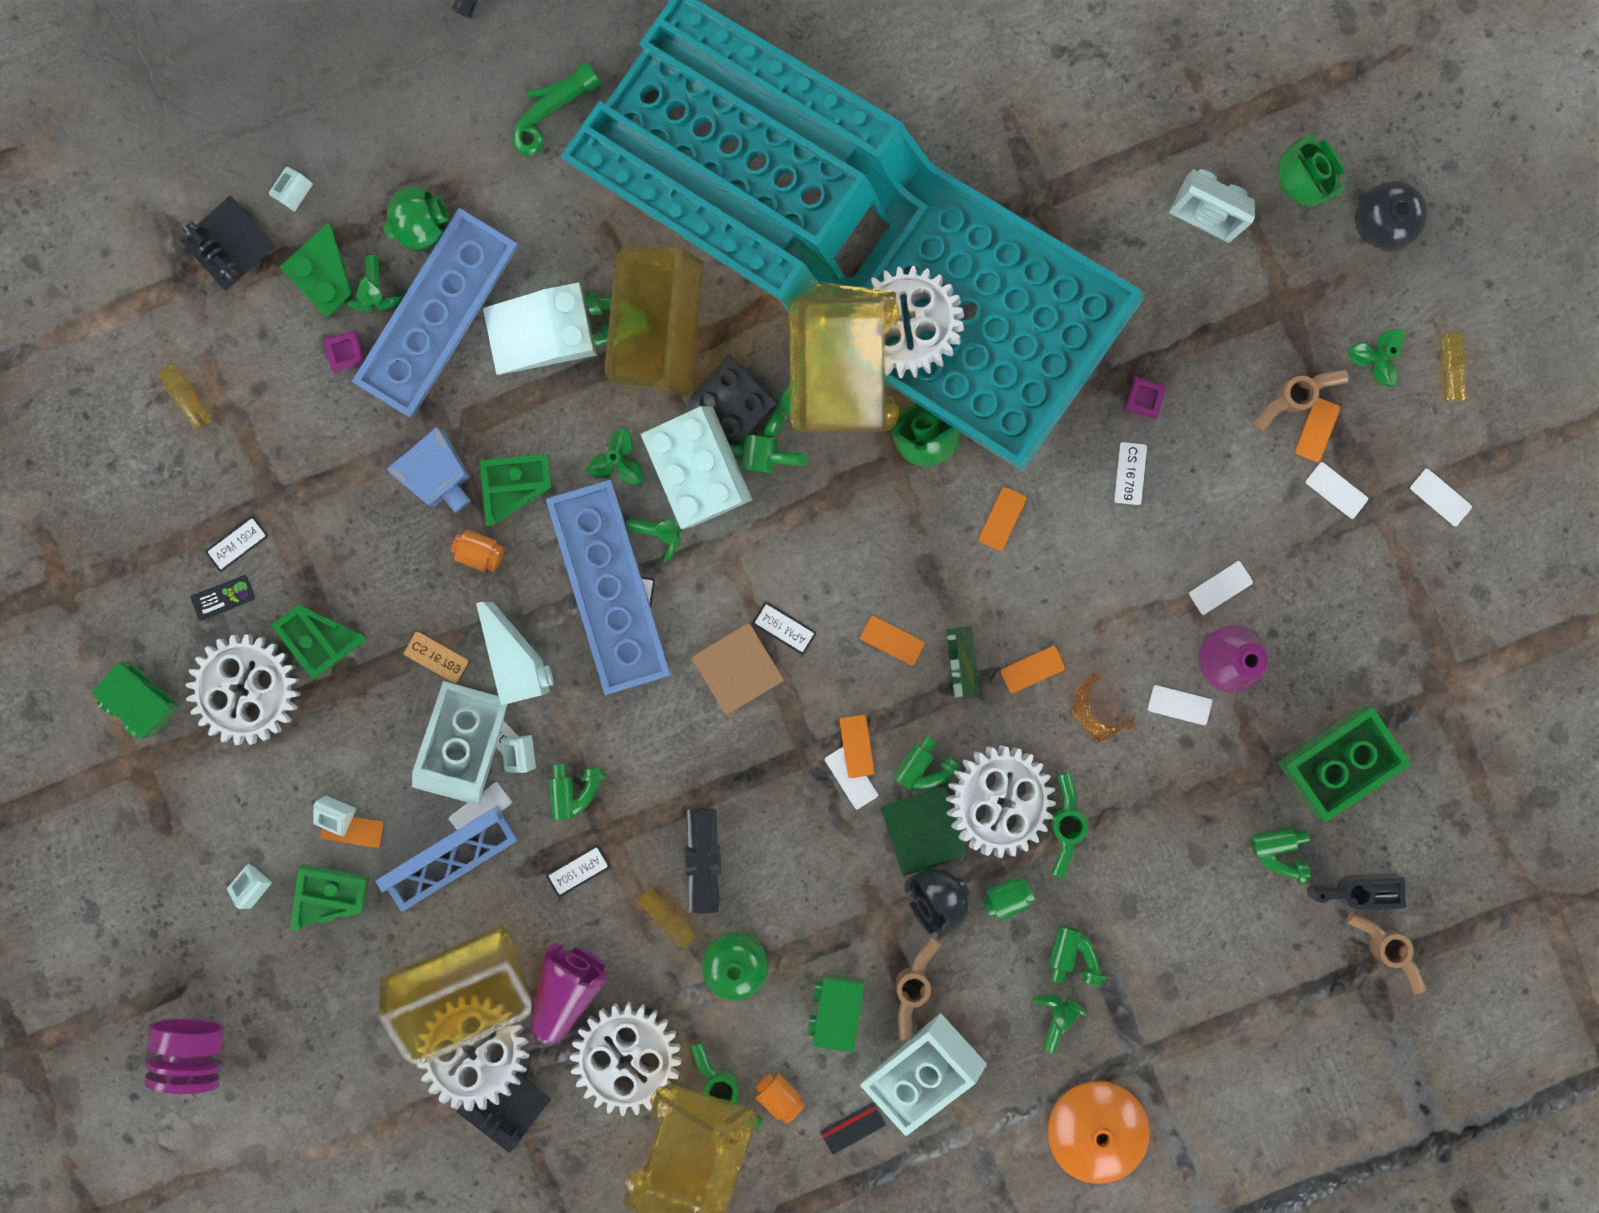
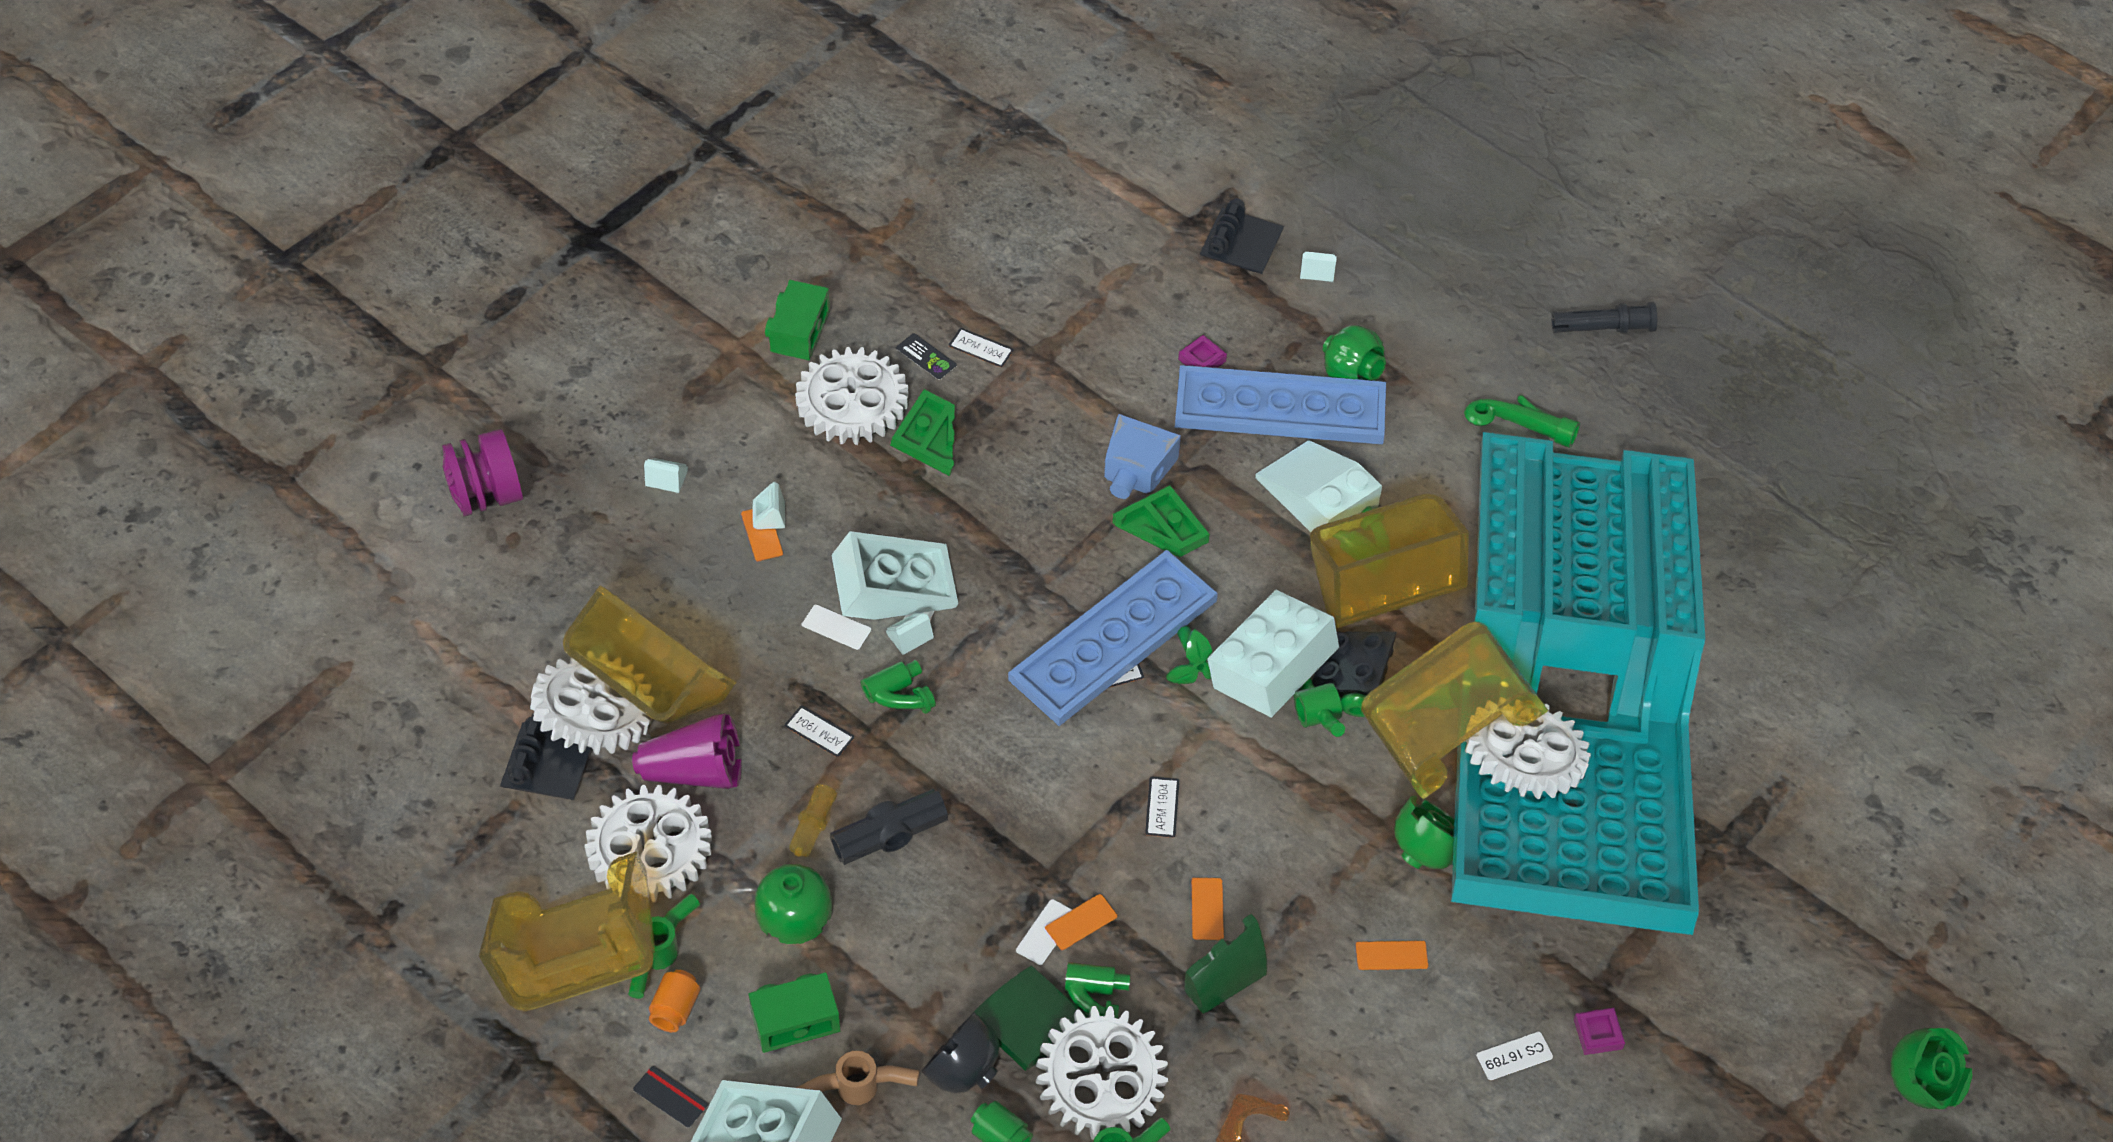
camera: 60 degrees right, 35 degrees down
clear yellow axle [157,364,213,431] -> none
green wing [280,223,353,319] -> none
green wing [290,864,369,931] -> none
green plant [346,255,404,313] -> none
medium blue fence [375,806,518,912] -> none
clear orange sticker [404,632,469,683] -> none
orange brick [451,529,505,573] -> none
light aqua slope [476,602,554,705] -> none
green plant [585,427,643,485] -> none
medium nougat tile [691,622,784,716] -> none
orange sticker [1000,646,1065,694] -> none
light aqua slope [1169,169,1255,243] -> none

